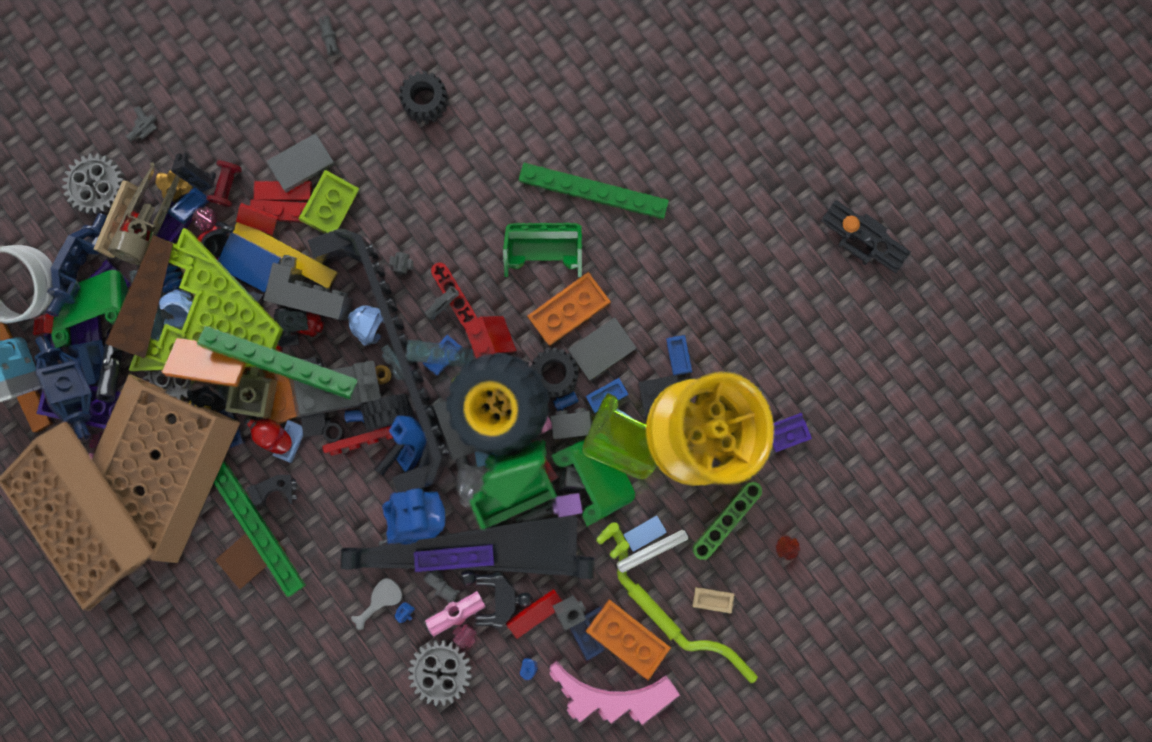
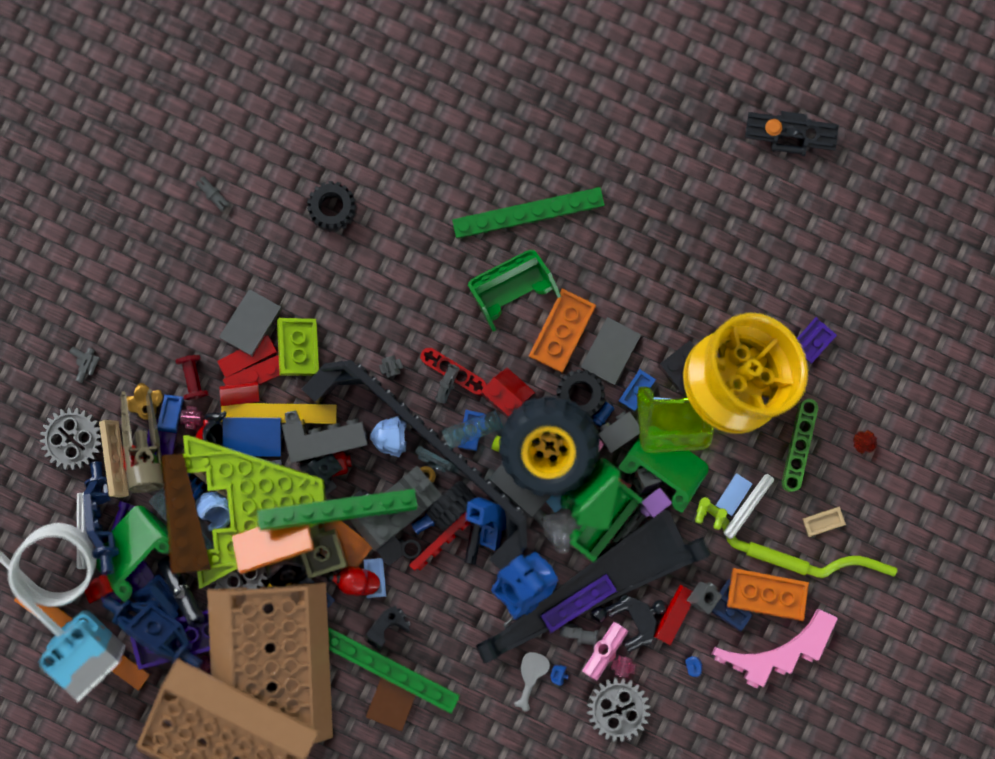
camera: 30 degrees left, 0 degrees up
black hinge [171,152,216,192] -> none
blue tile [666,335,692,376] -> none

